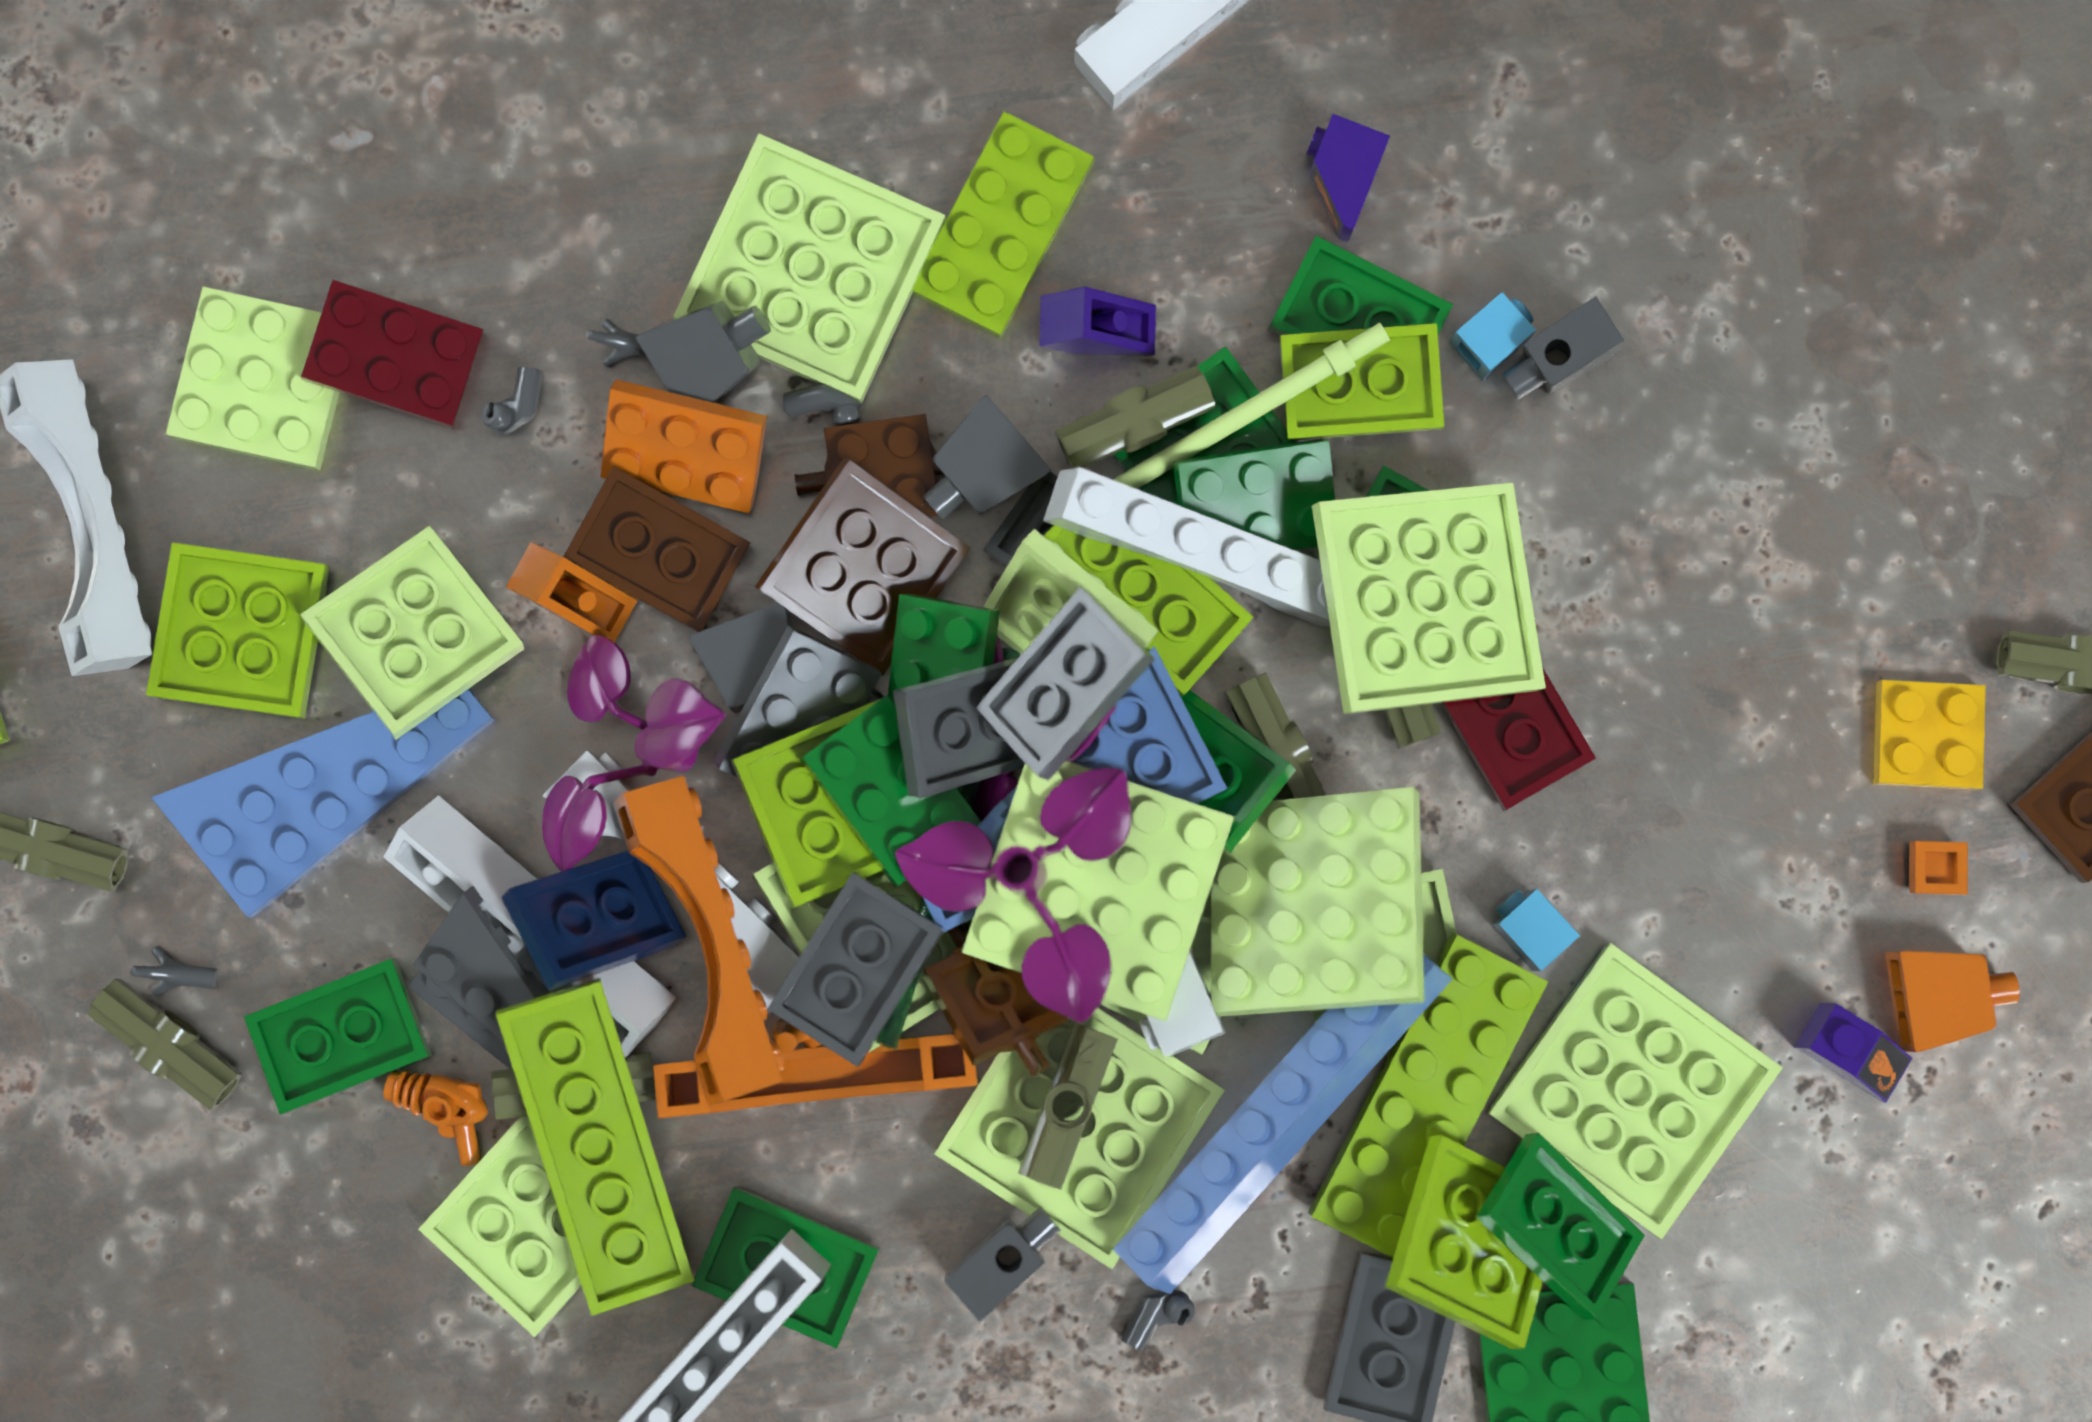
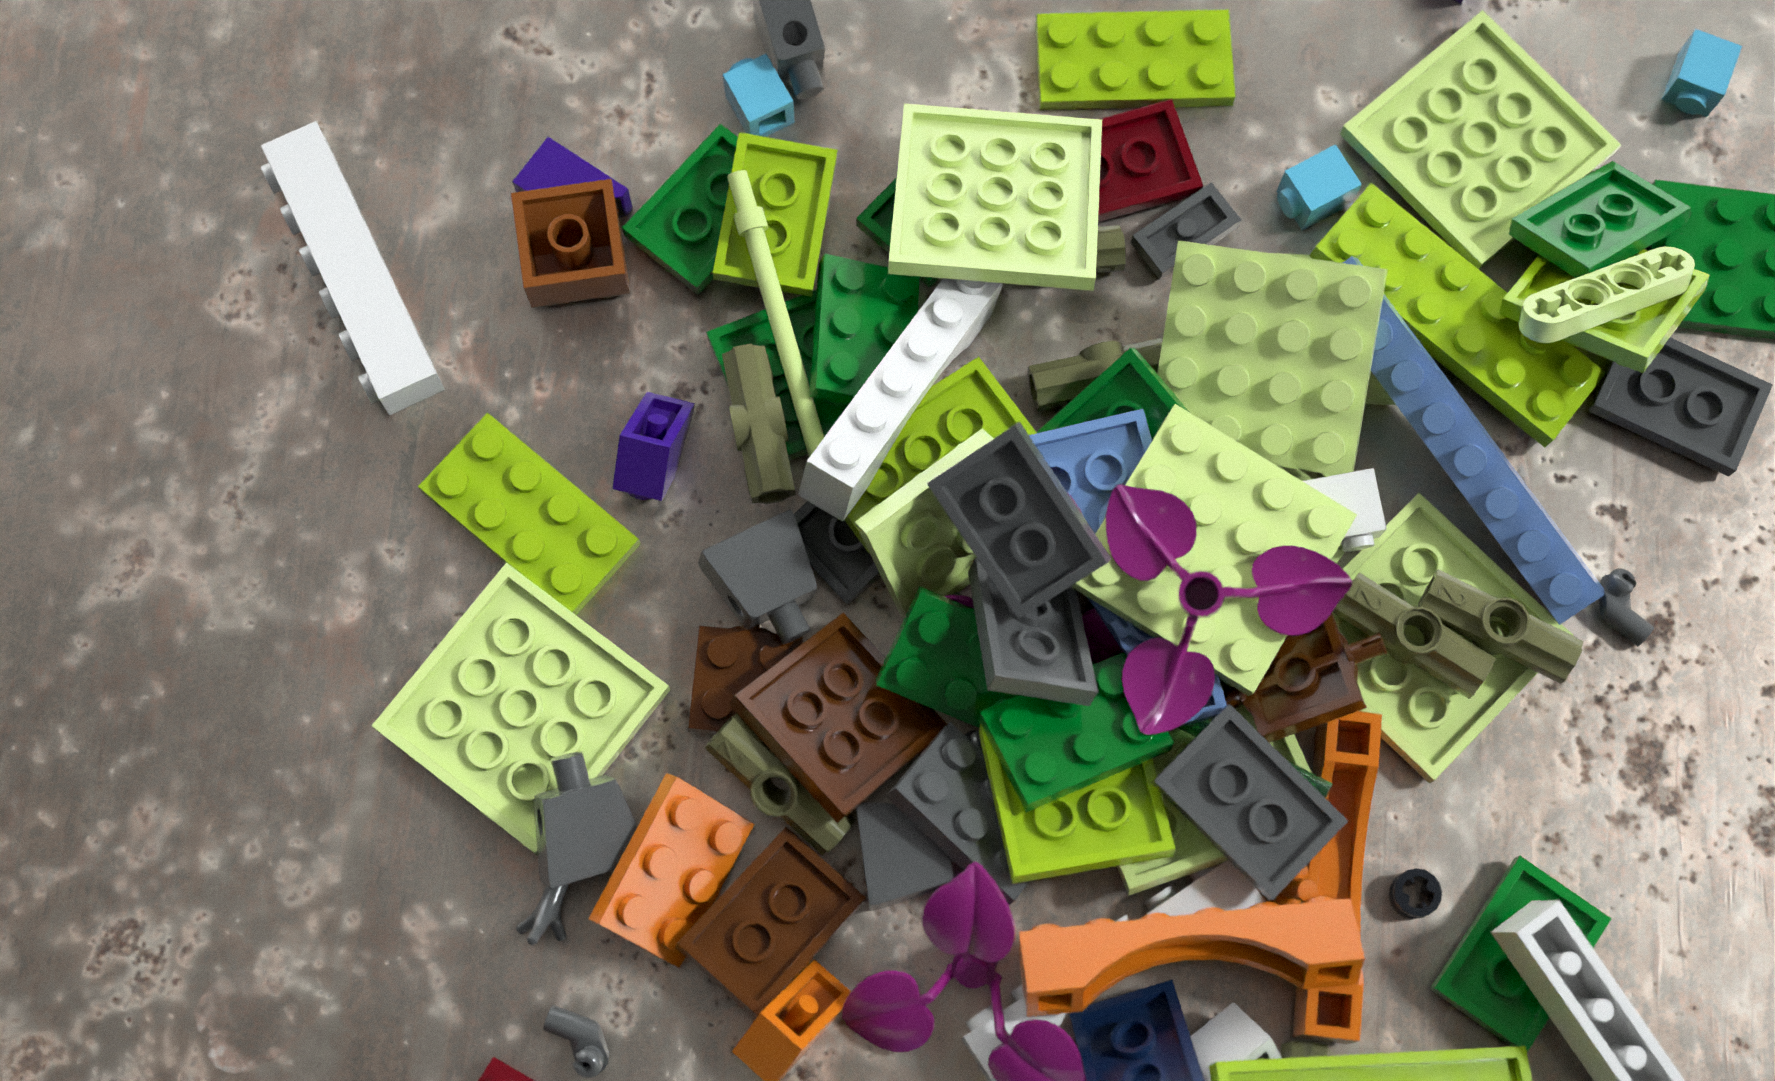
camera: 80 degrees left, 10 degrees down
dark grey arm [783,384,861,426] -> none
dark grey torso [944,1206,1061,1322] -> none
none -> dark orange slope [511,179,631,308]
none -> olive piece [705,713,855,855]
none -> lime plate [1035,9,1235,110]
none -> dark grey plate [1130,182,1242,280]
none -> black bush [1388,868,1442,920]
none -> olive piece [1418,569,1584,684]
none -> yellowish green beam [1518,247,1695,343]
none -> medium azure brick [1661,29,1742,117]

